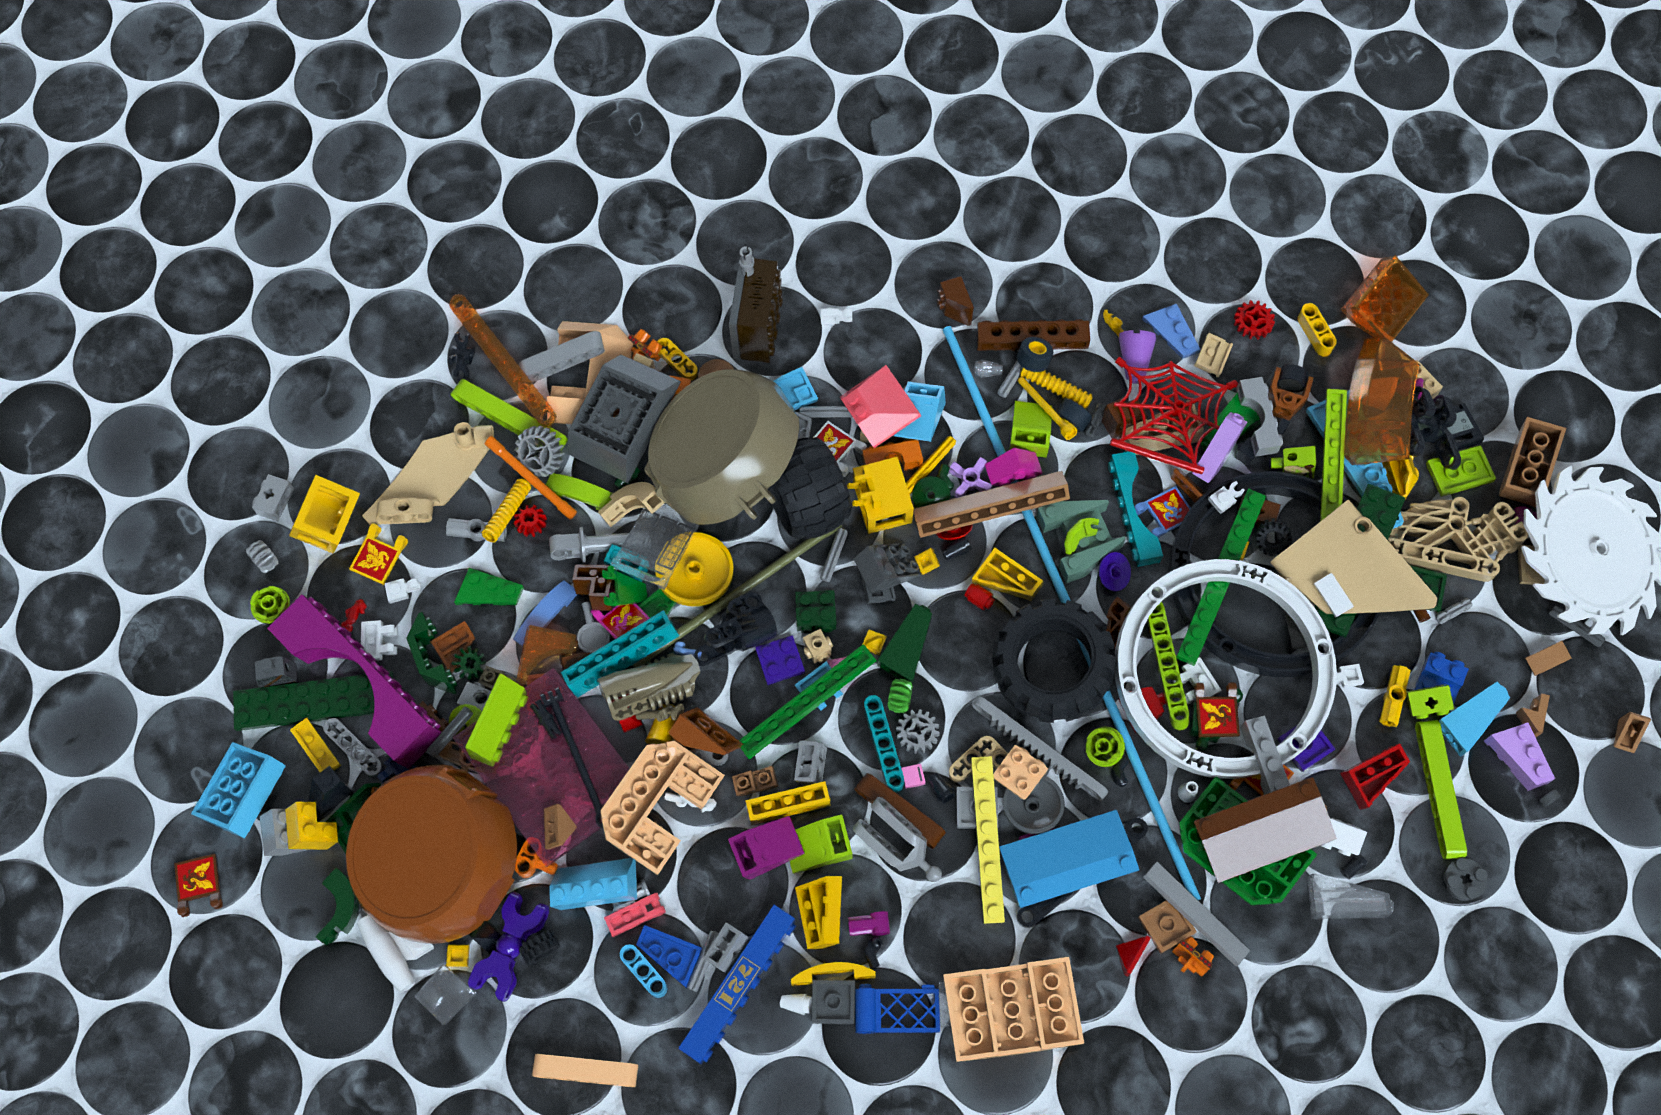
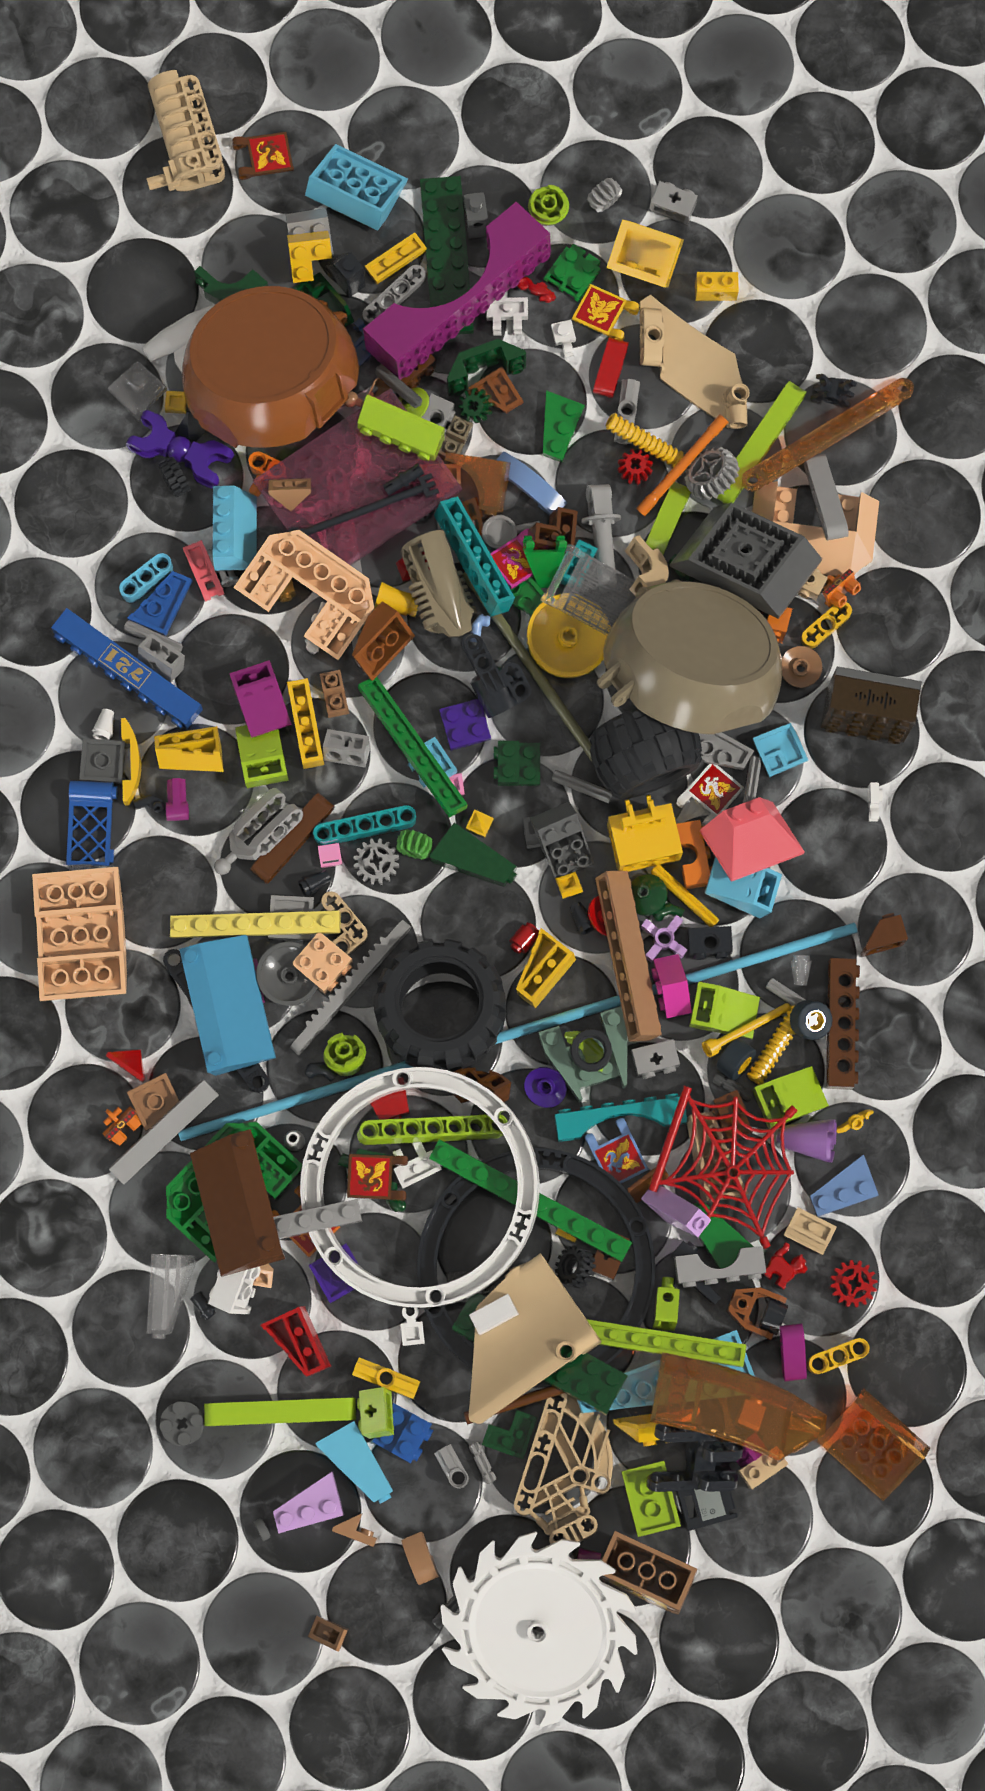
camera: 90 degrees right, 10 degrees up
light nougat beam [532,1054,638,1087] -> none
dark tan piece [636,704,684,722] -> none
light grey pin [739,246,755,276] -> none
tan brick [803,629,833,663] -> none
white plate [1208,481,1244,514] -> none
none -> tan piece [146,70,225,191]
none -> light grey piece [434,1444,469,1489]
none -> green plate [543,244,601,302]
none -> black tyre [571,1029,612,1072]
none -> red beam [593,337,629,398]
none -> light grey brick [631,1039,680,1079]
none -> black brick [687,926,733,960]
none -> yellow brick [695,272,739,301]
none -> lime slope [753,1066,829,1129]
none -> red animal [763,1242,808,1290]
none -> magenta beam [780,1323,807,1382]

